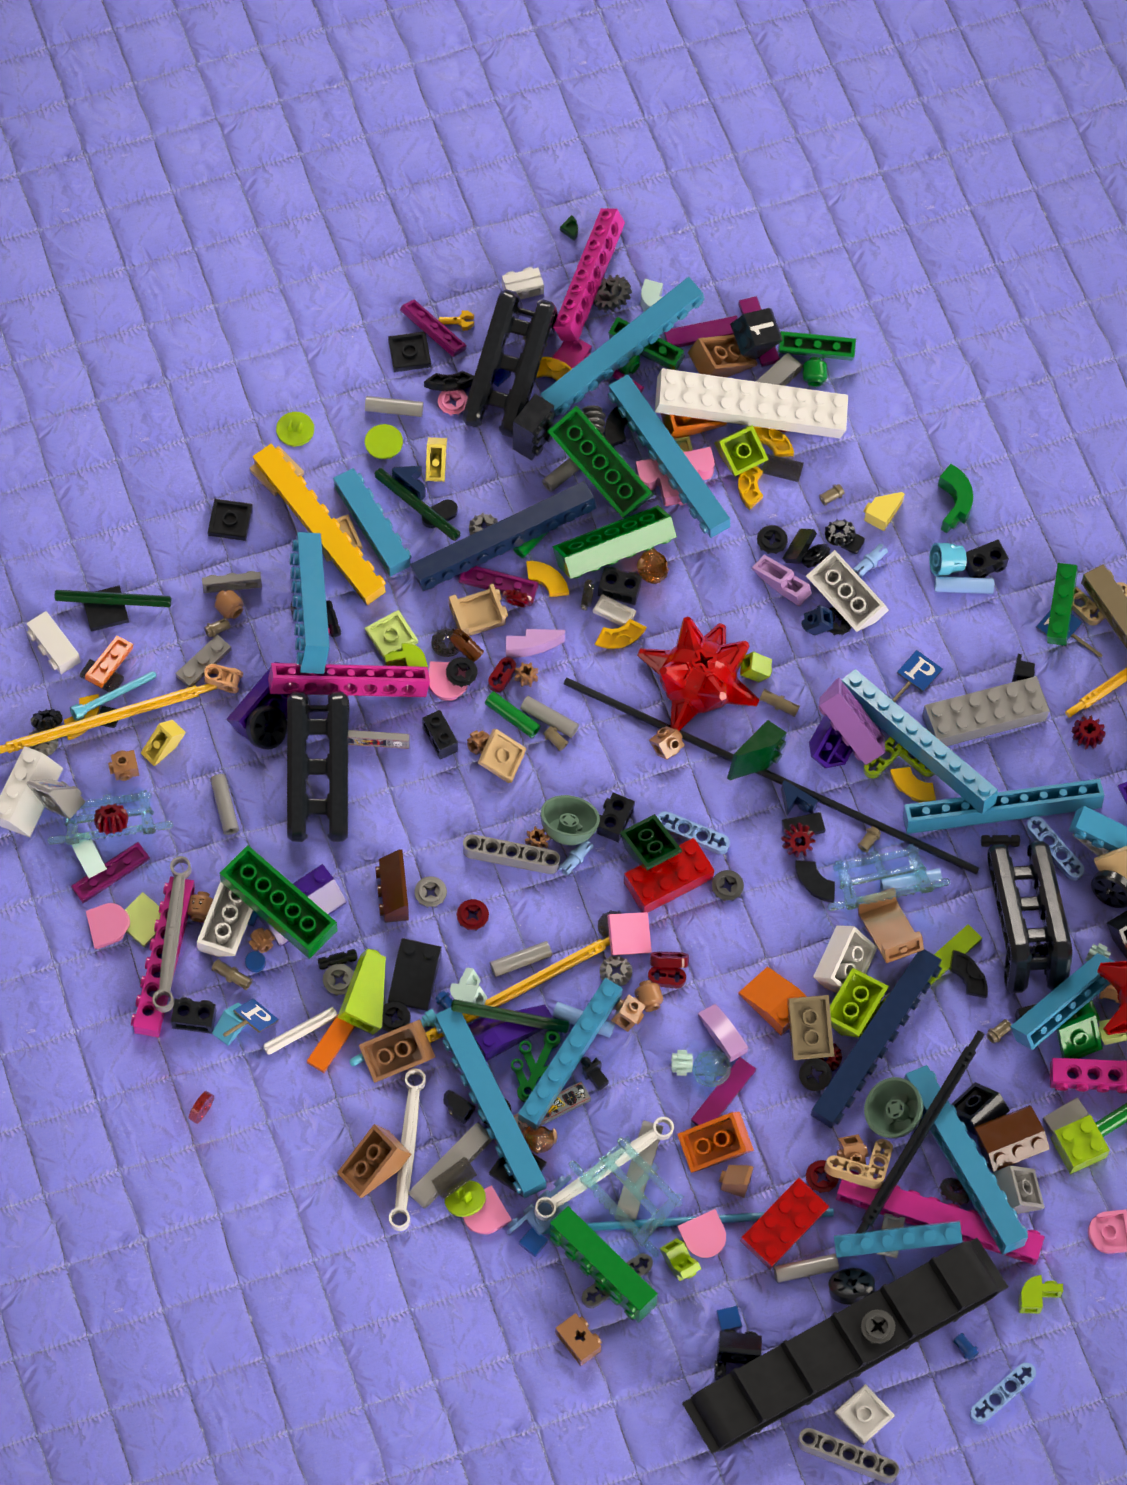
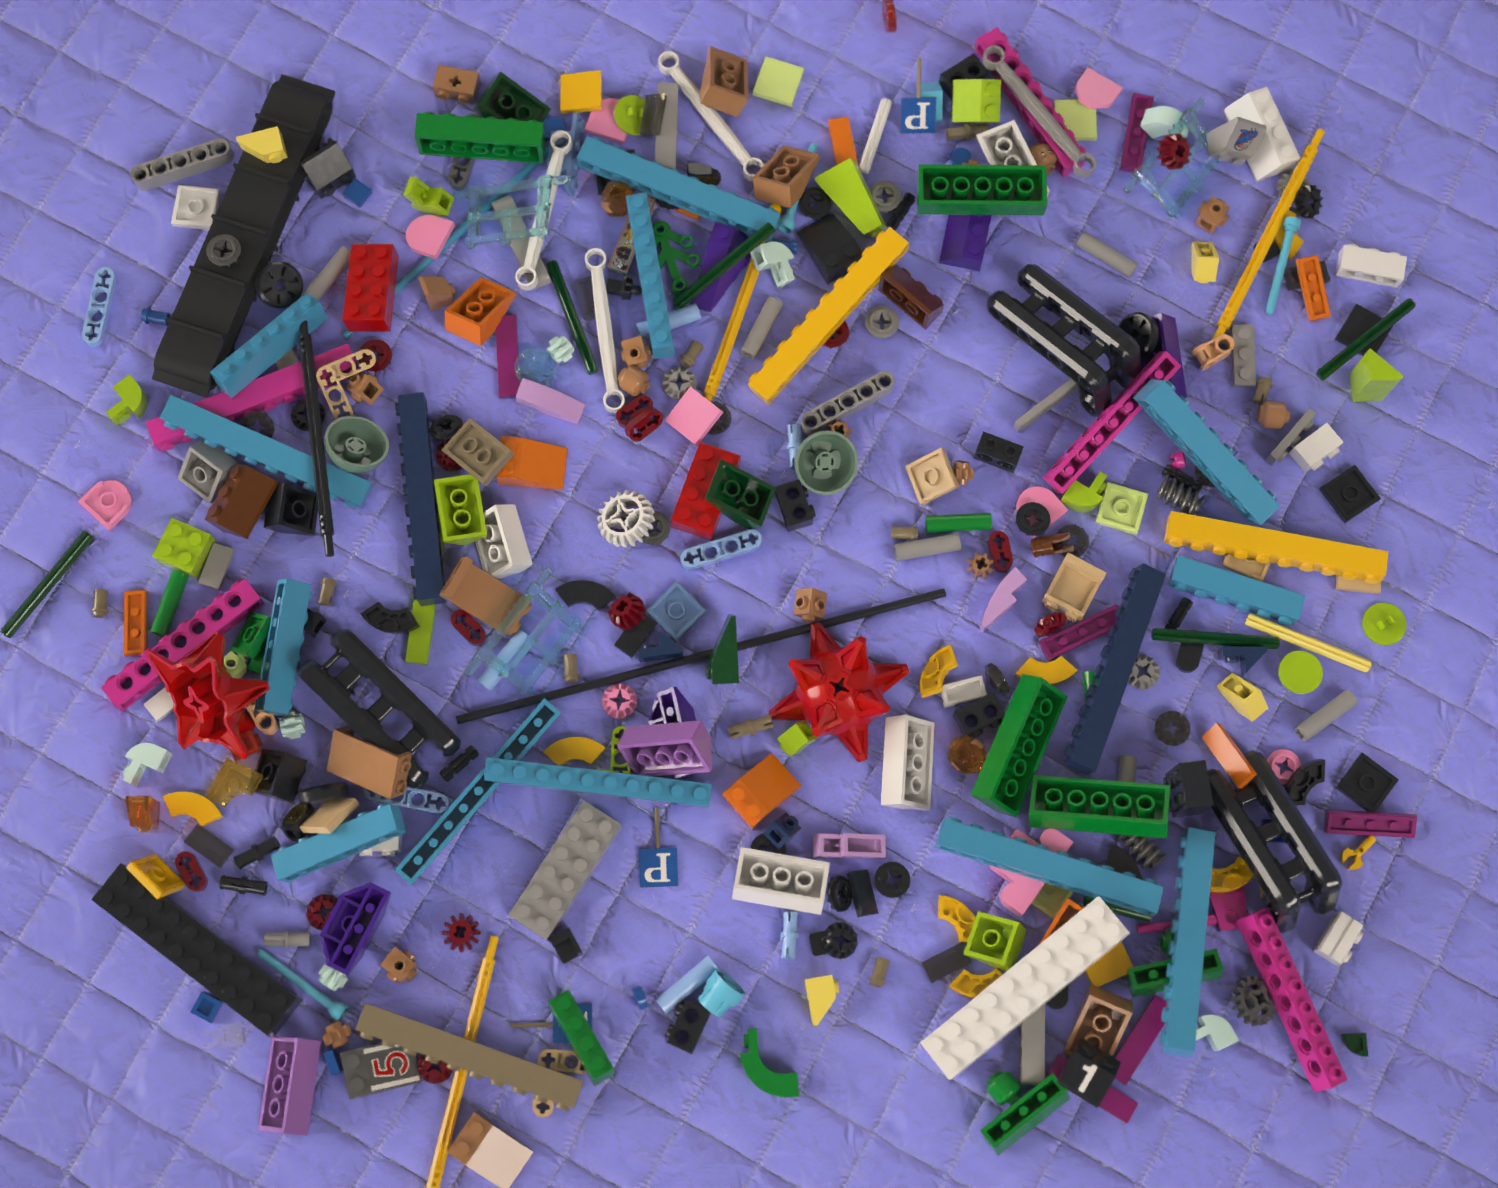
camera: 140 degrees right, 10 degrees up
none -> light yellow slope [236,126,288,163]
none -> black gear [290,399,325,431]
none -> medium nougat panel [326,725,412,799]
none -> dark red beam [451,609,487,646]
none -> dark green slope [473,71,551,122]
none -> dark green axle [546,260,598,375]
none -> yellow tile [560,70,602,114]
none -> clear smoke tile [573,276,595,321]
none -> white piece [585,248,625,413]
none -> white gear [597,490,655,548]
none -> bright pink gear [602,683,637,719]
none -> blue tile [631,986,648,1010]
none -> medium blue tile [646,581,707,642]
none -> dark tan pin [679,340,704,368]
none -> orange slope [722,753,802,830]
none -> yellow brick [748,227,909,405]
none -> yellowish green tile [753,56,804,107]
none -> white slope [881,715,935,811]
none -> lime slope [952,79,1001,124]
none -> clear smoke gear [1154,711,1190,746]
none -> flat silver piece [1157,474,1206,515]
none -> black axle [1164,597,1193,629]
none -> orange tile [1201,723,1257,789]
none -> light yellow axle [1245,613,1372,673]
none -> white brick [1289,423,1344,473]
none -> lime slope [1349,349,1404,402]

